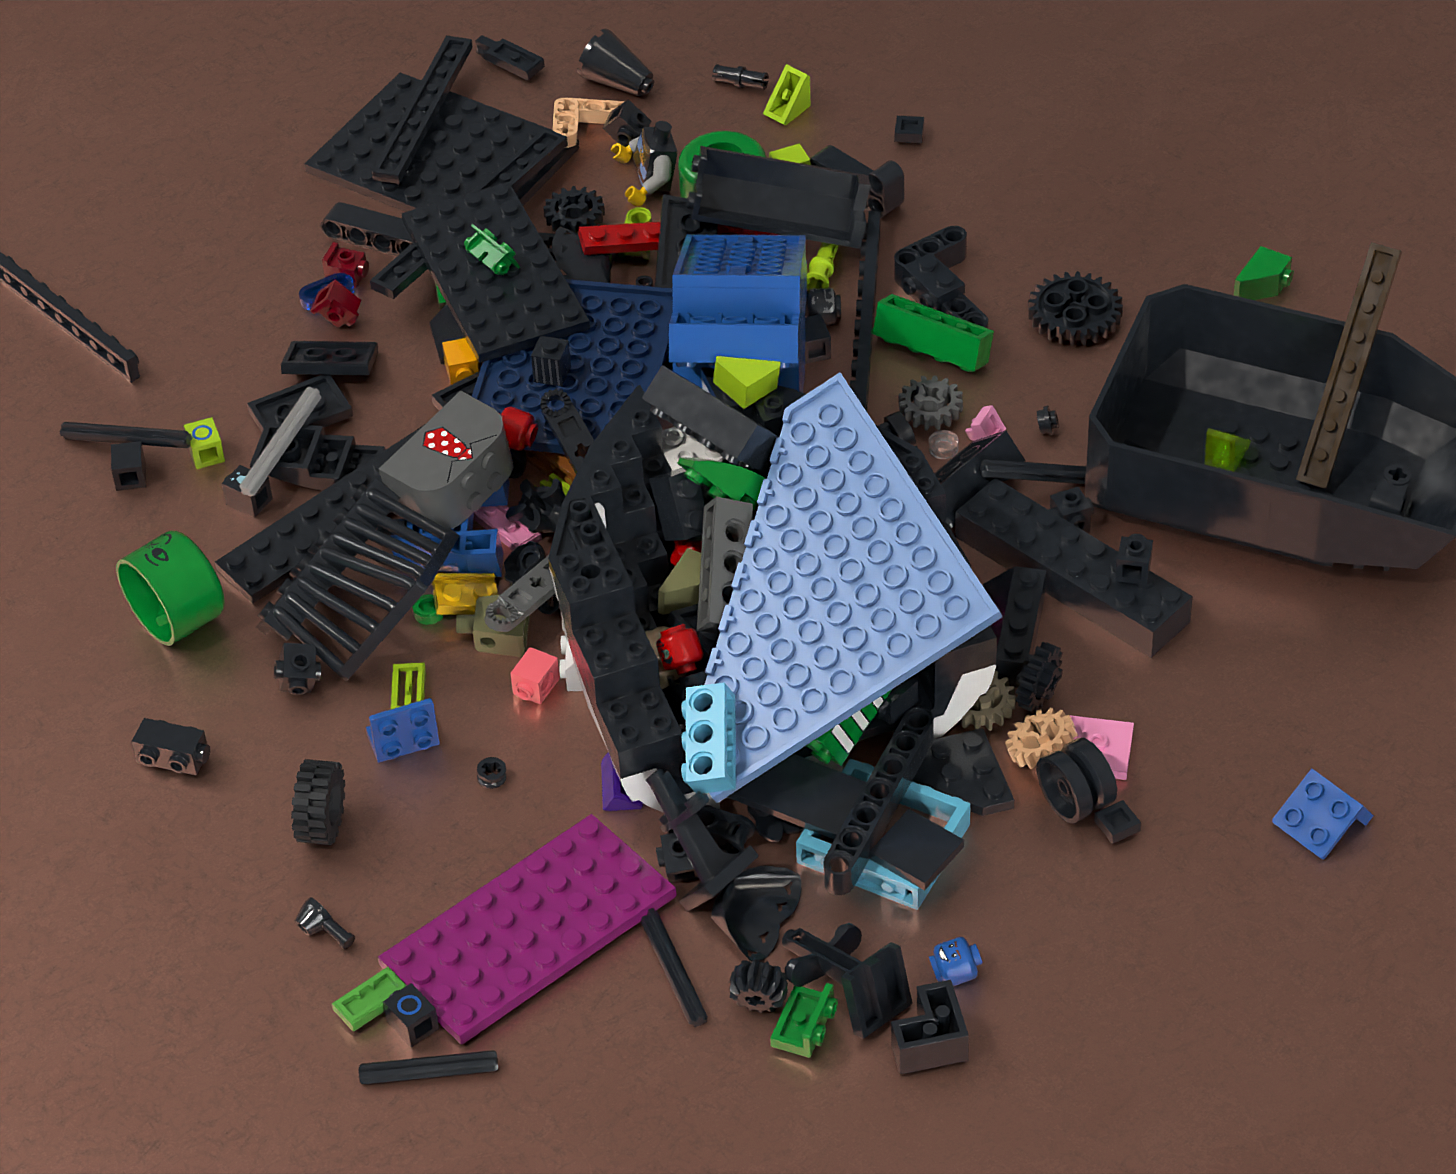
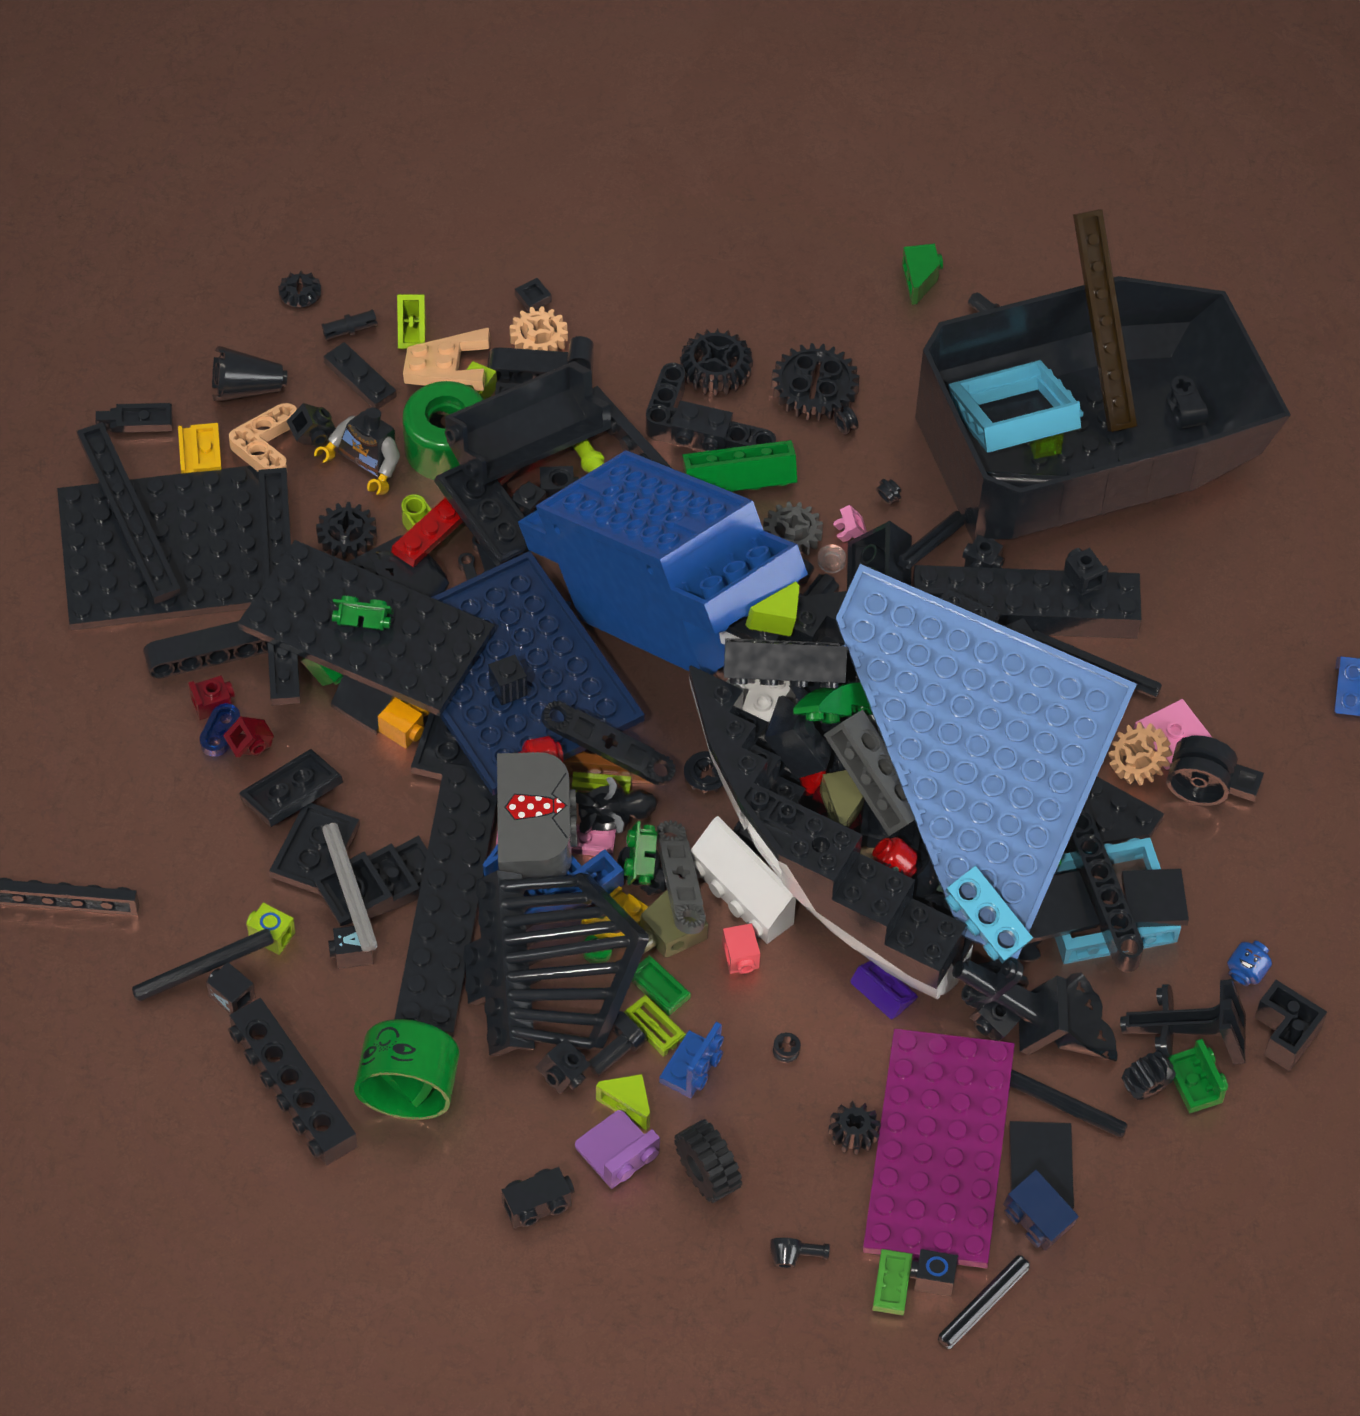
camera: 45 degrees left, 10 degrees up
none -> yellow plate [178,423,222,474]
none -> black brick [228,997,358,1166]
none -> black gear [278,271,321,308]
none -> black plate [323,342,397,409]
none -> light nougat wing [403,328,491,391]
none -> light nougat gear [510,306,568,351]
none -> medium lavender bracket [575,1110,660,1189]
none -> black piece [588,1011,647,1076]
none -> lime slope [596,1074,650,1131]
none -> green hinge [624,821,658,885]
none -> green tile [632,955,691,1016]
none -> black gear [680,328,753,396]
none -> black gear [828,1101,881,1155]
none -> black bush [834,407,859,435]
none -> medium azure window [948,360,1083,453]
none -> dark blue brick [1003,1170,1079,1251]
none -> black tile [1009,1121,1074,1209]
none -> black axle [1034,631,1162,698]

